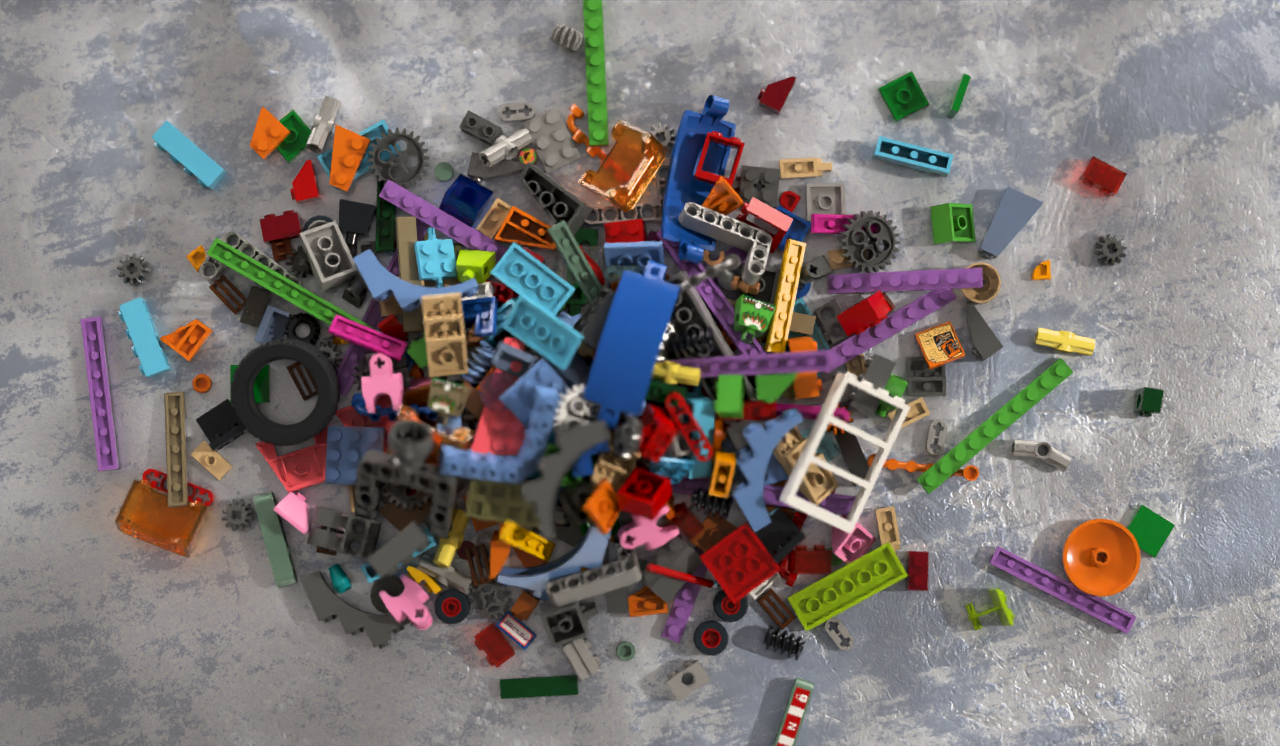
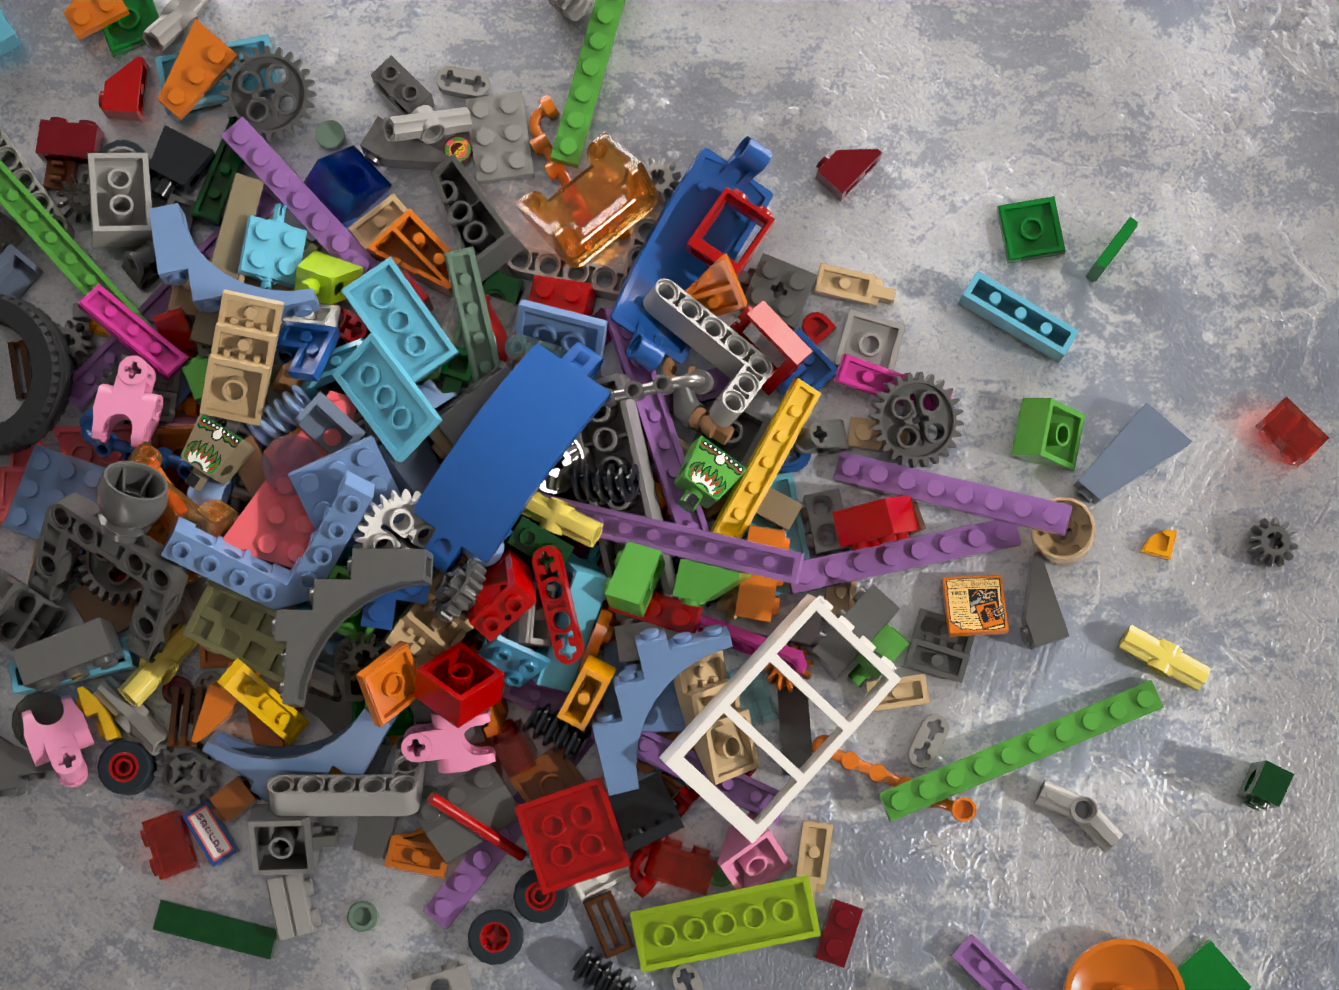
camera: 20 degrees right, 5 degrees down
black tyre [284,313,321,345] -> none

